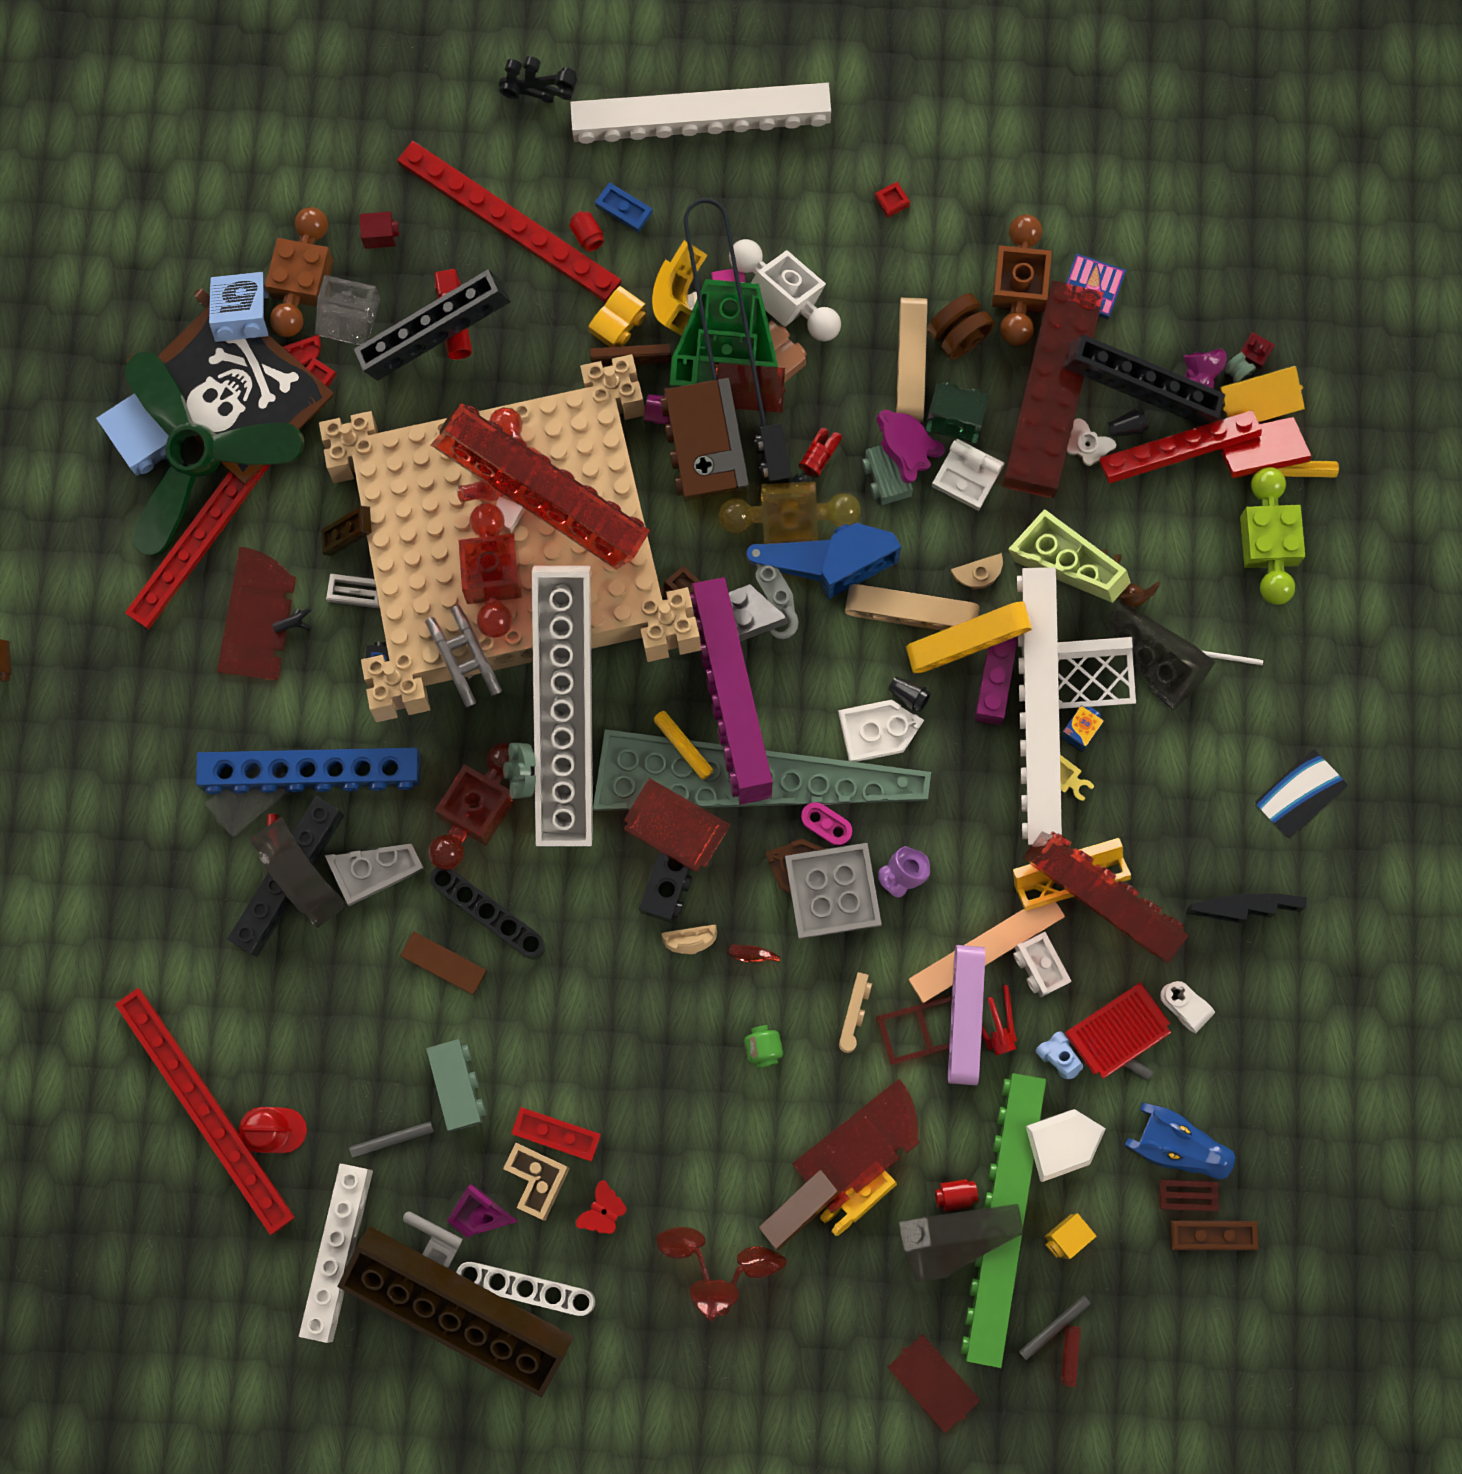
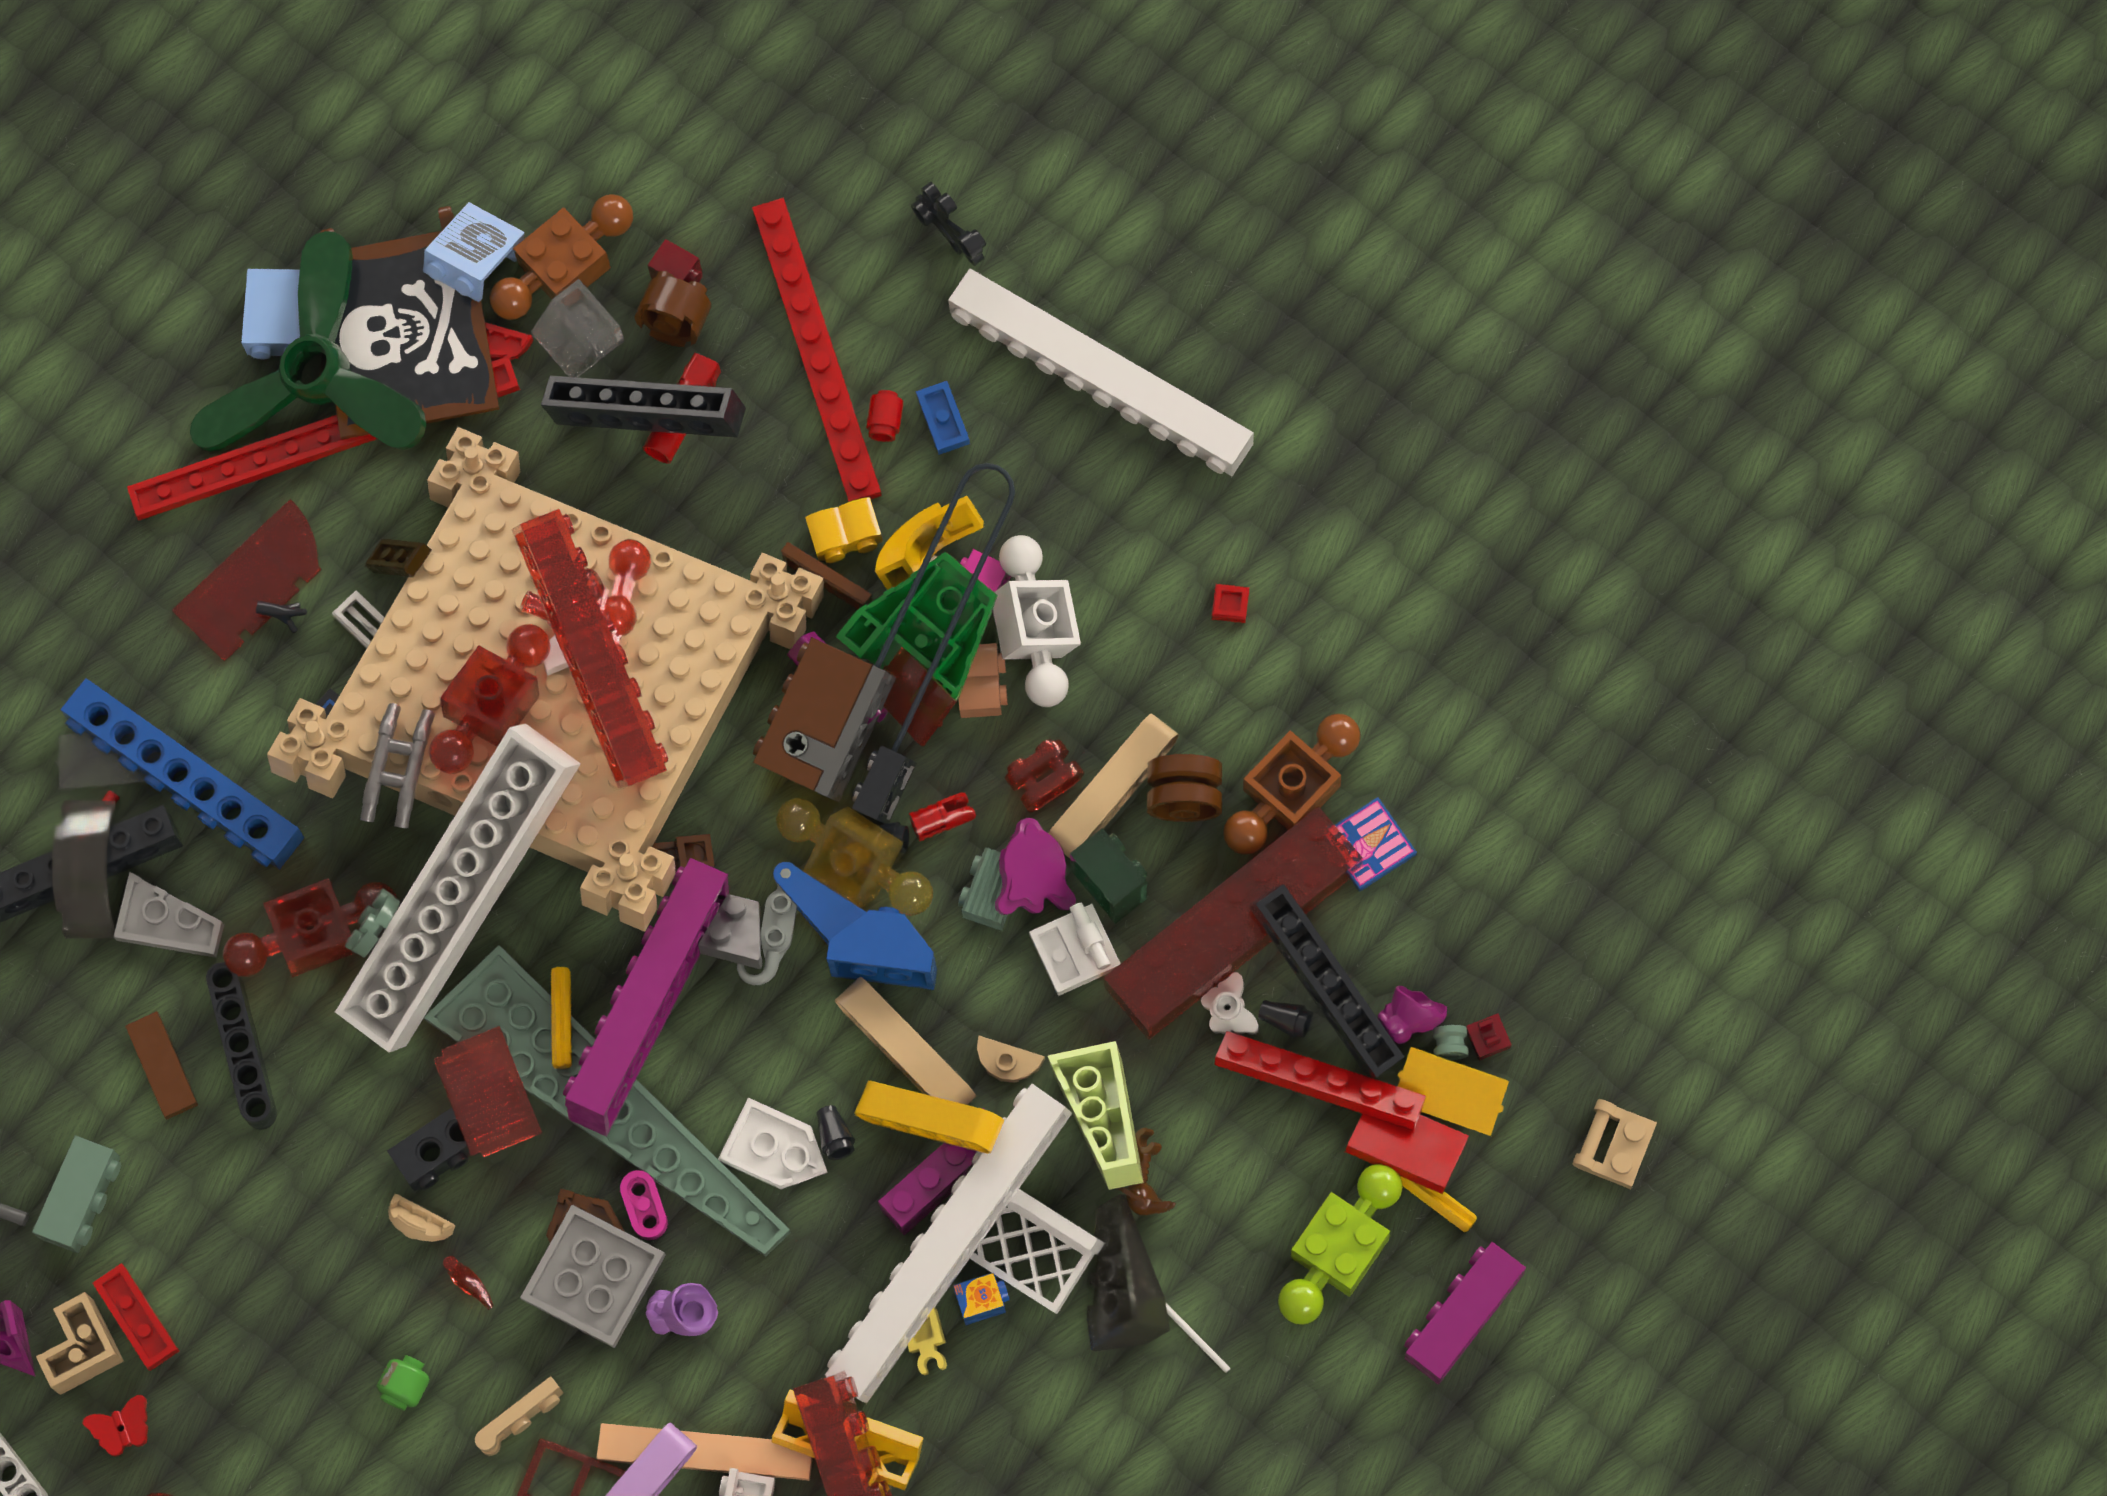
camera: 40 degrees right, 5 degrees down
none -> reddish brown brick [635,271,711,347]
none -> clear red brick [1005,739,1085,812]
none -> magenta brick [1404,1242,1526,1385]
none -> tan plate [1572,1099,1657,1189]

